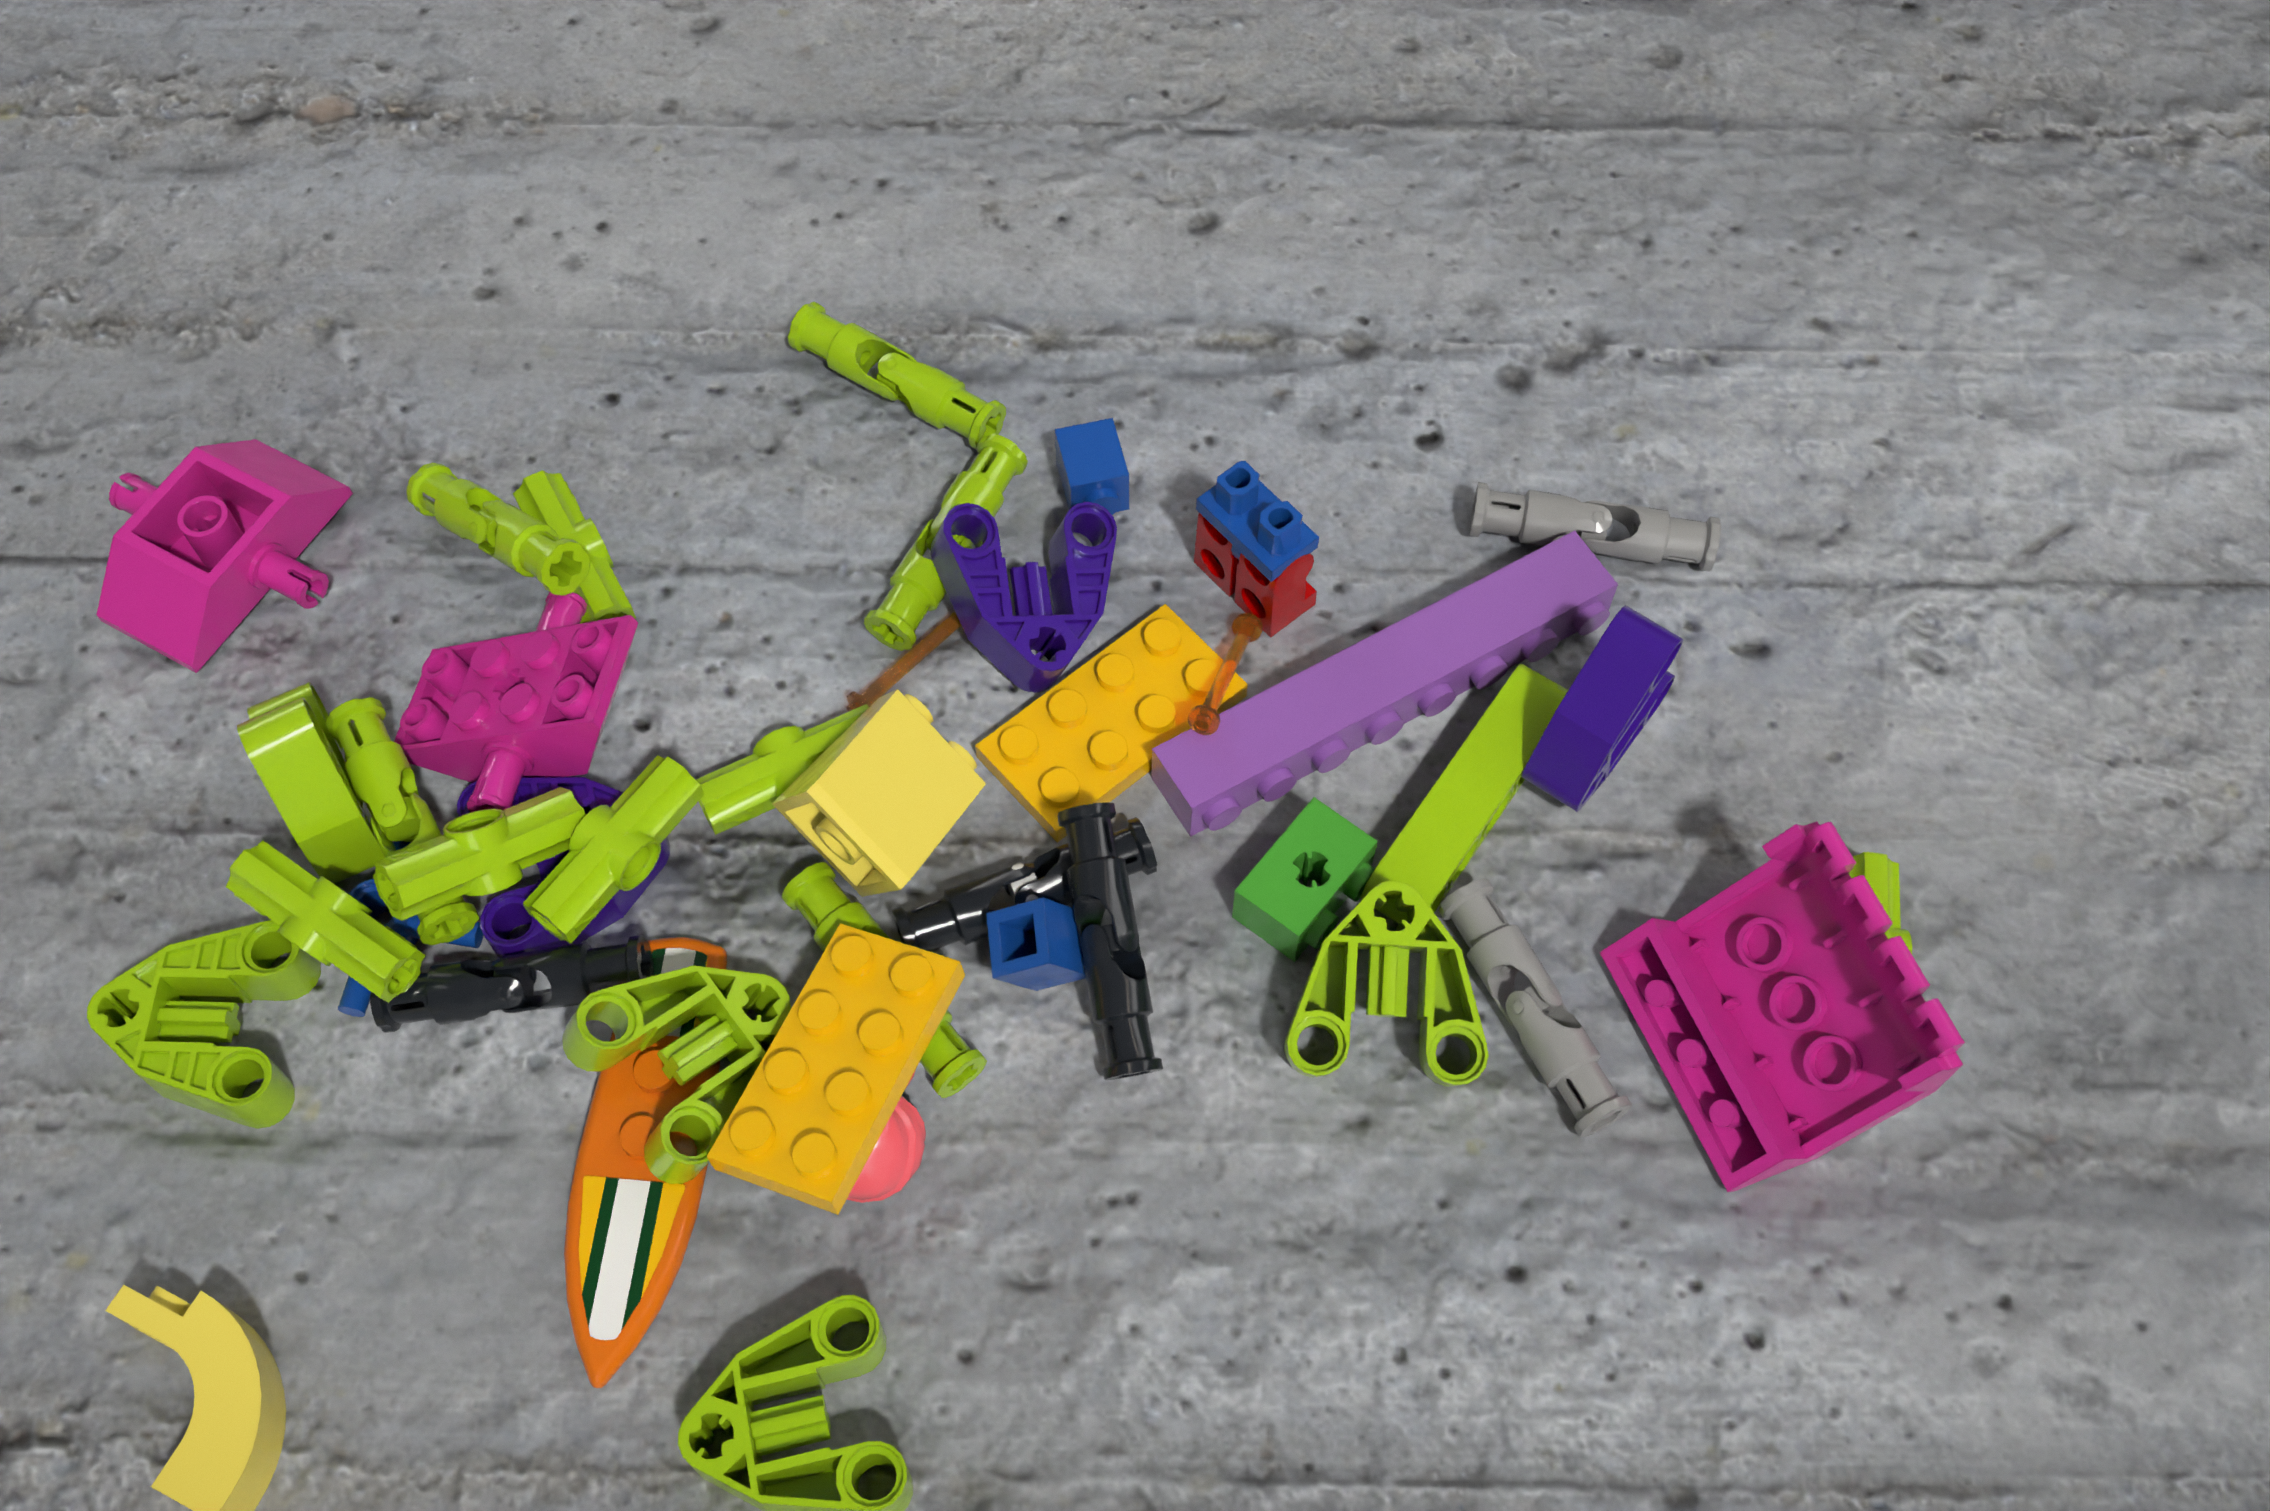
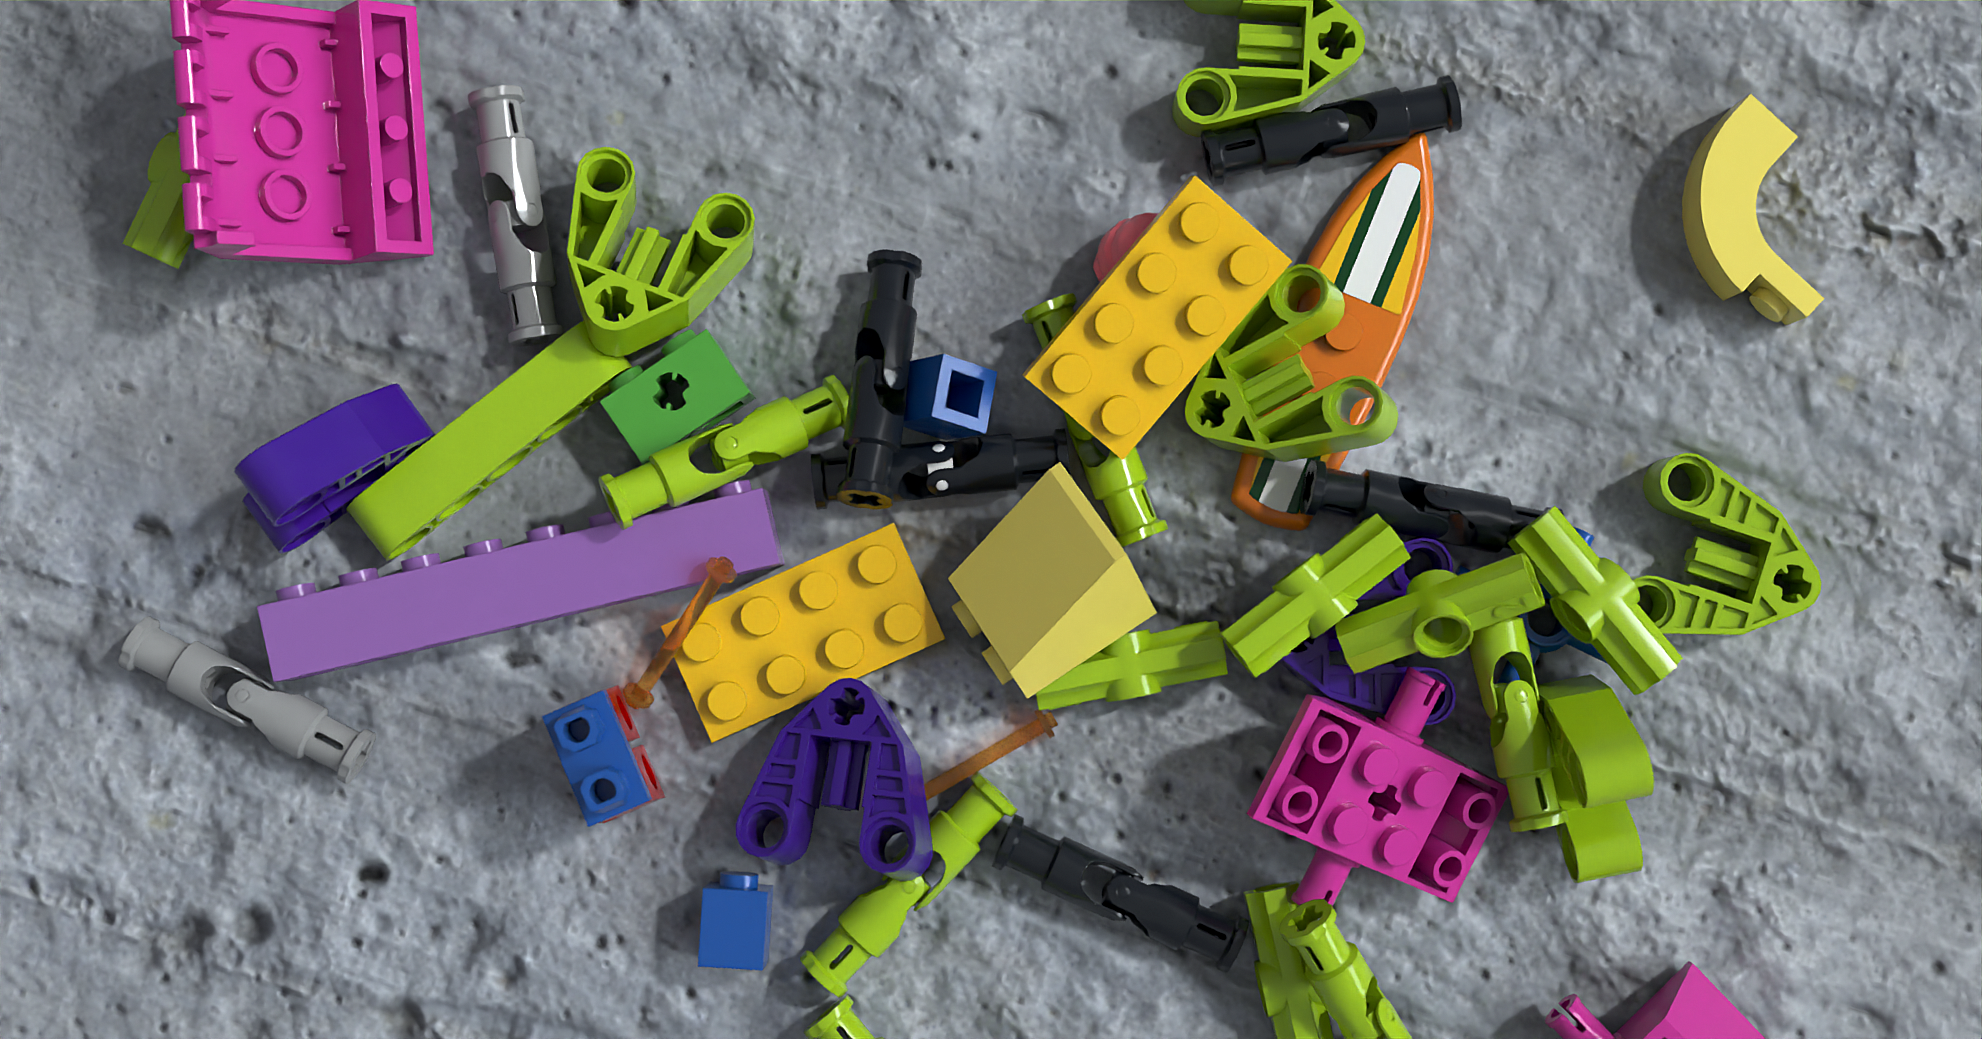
camera: 165 degrees left, 25 degrees up
none -> lime piece [598,375,849,530]
none -> black piece [992,814,1249,973]
none -> black piece [1201,75,1462,187]

